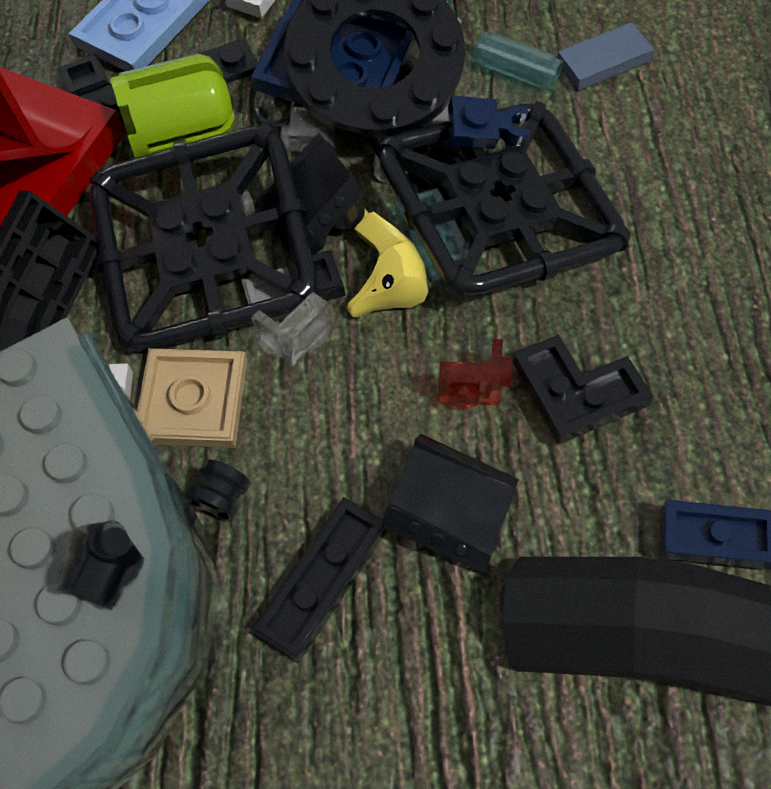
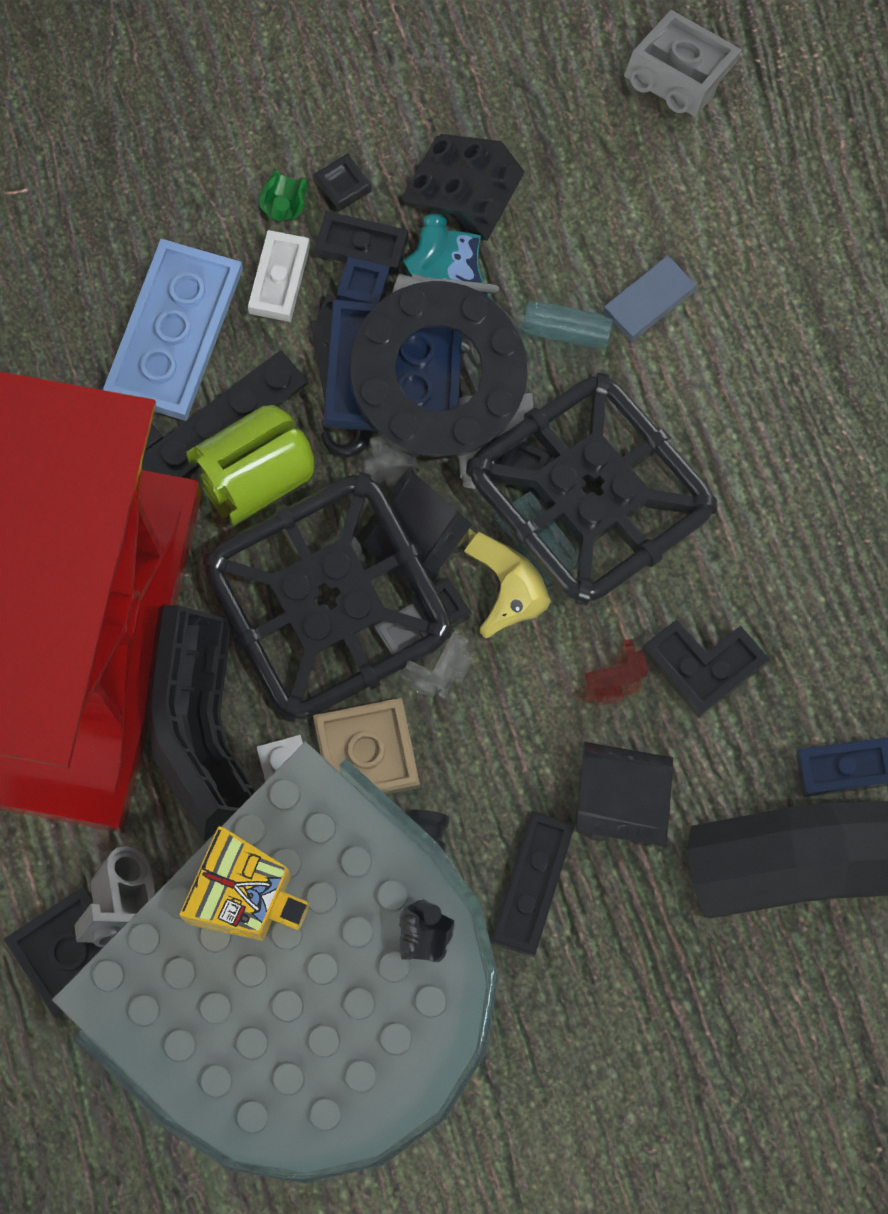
camera: 20 degrees left, 10 degrees up
dark blue plate [448,96,530,149] -> none

